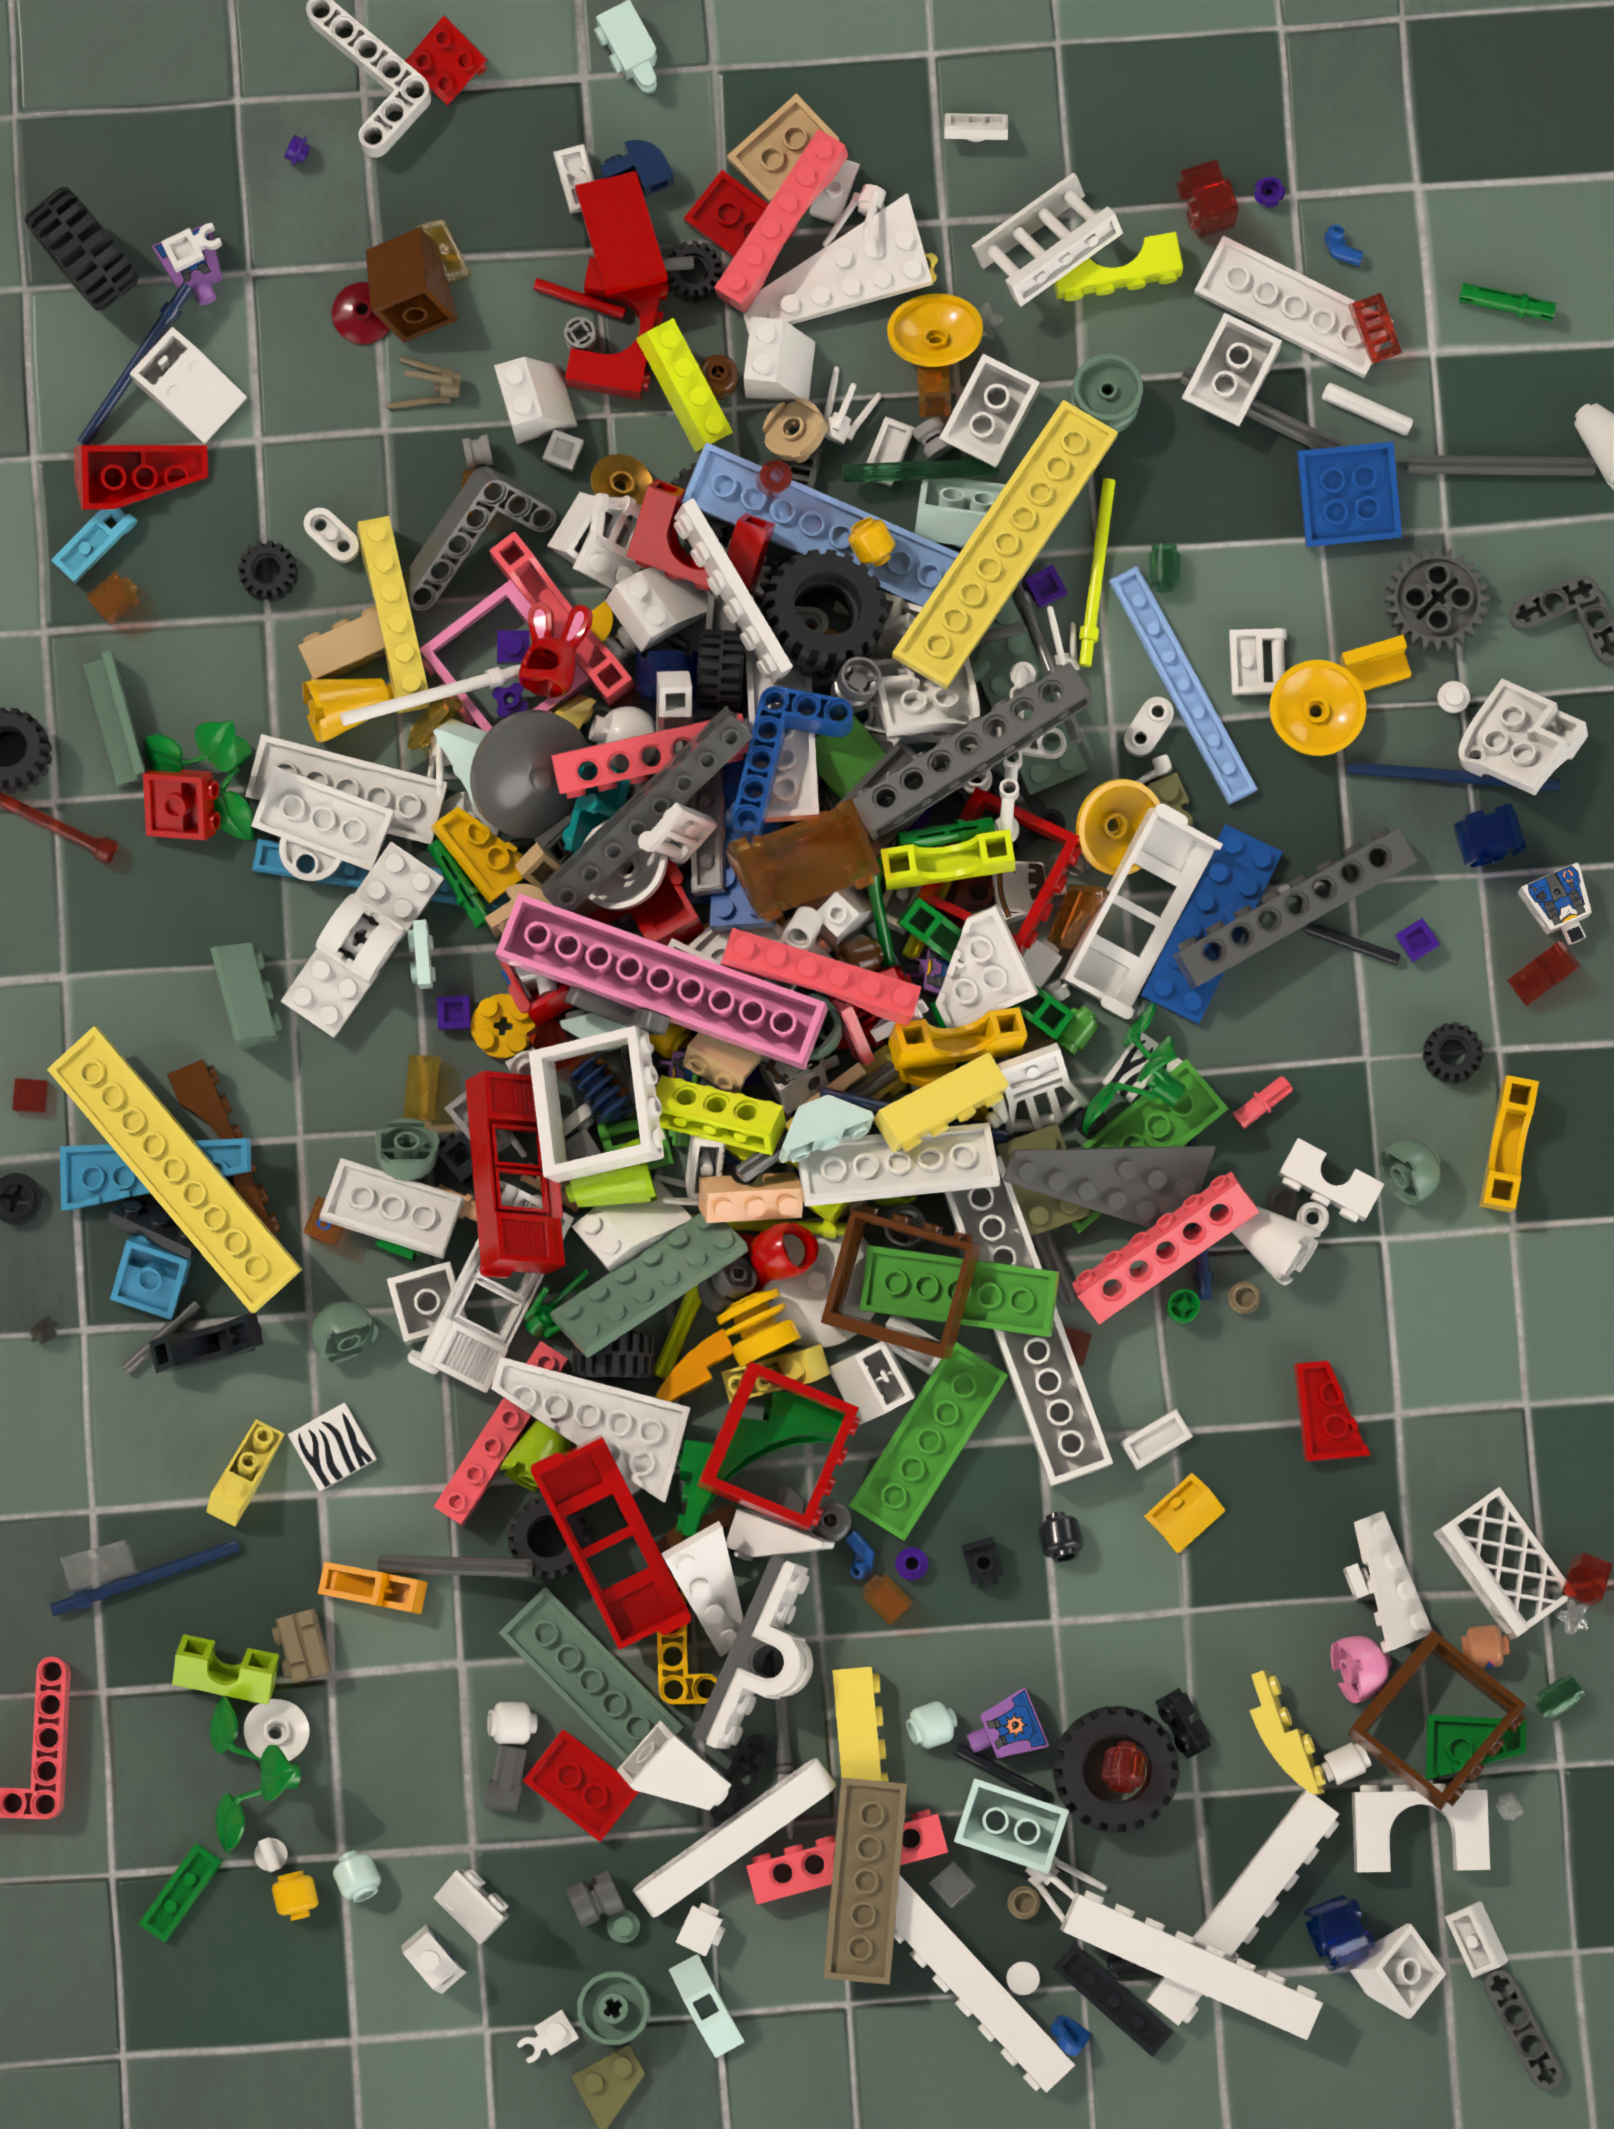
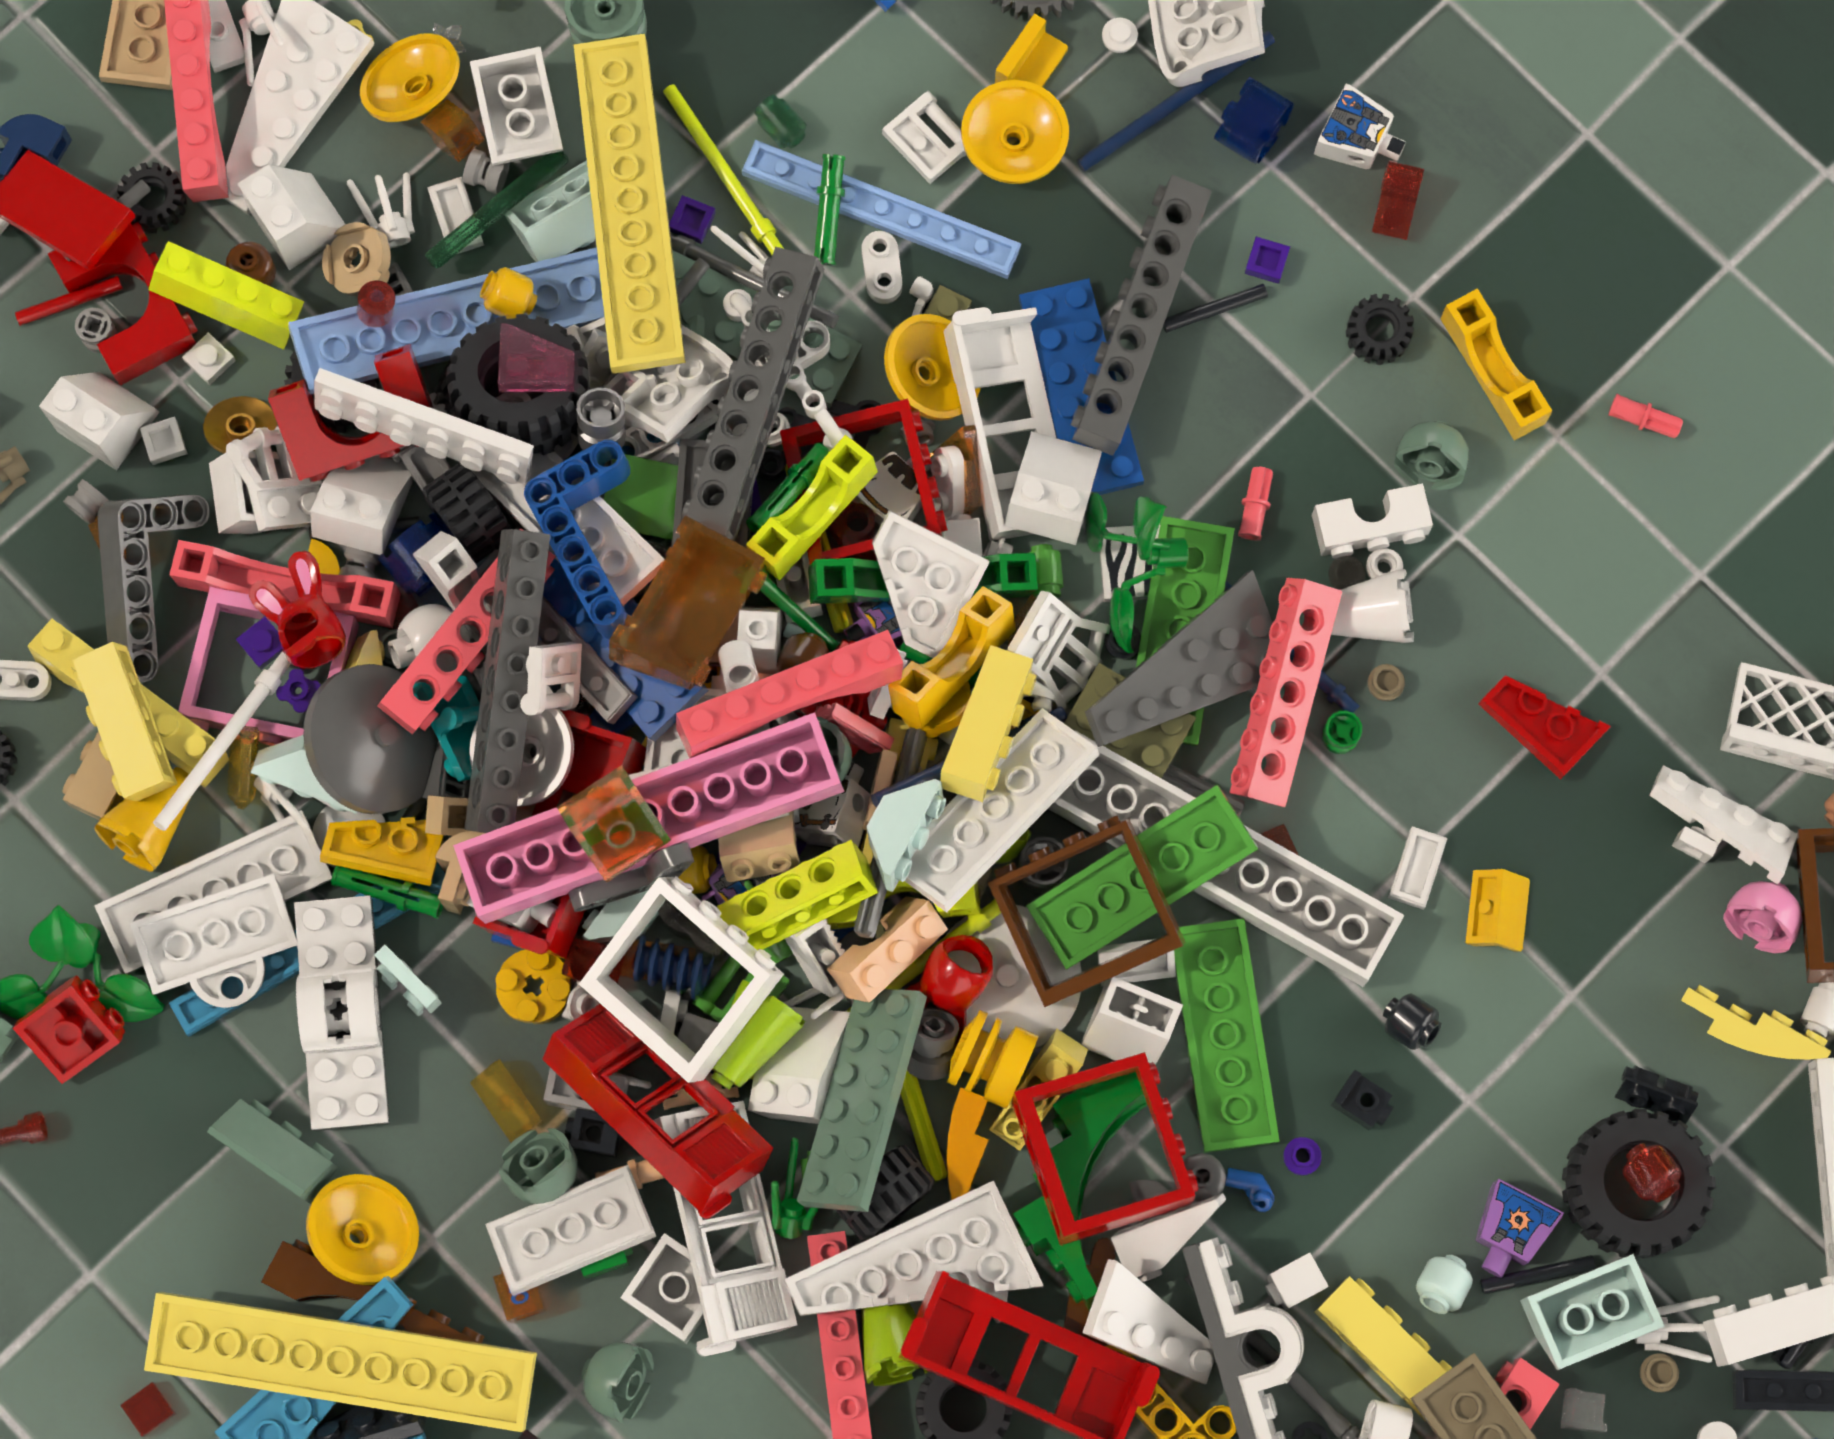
camera: 45 degrees left, 5 degrees down
dark purple plate [437,995,471,1031] -> none
red plate [683,170,797,258] -> none
clear orange brick [862,1574,913,1626] -> none
none -> light yellow brick [72,642,177,801]
none -> white plate [182,332,236,385]
none -> yellow dish [306,1174,419,1285]
none -> clear pink wing [498,323,575,392]
none -> clear orange slope [557,765,671,883]
none -> green pin [814,154,845,265]
none -> white plate [930,446,965,520]
none -> white slope [1004,432,1102,545]
none -> white brick [1265,1253,1329,1311]
none -> coral axle [1608,394,1683,438]

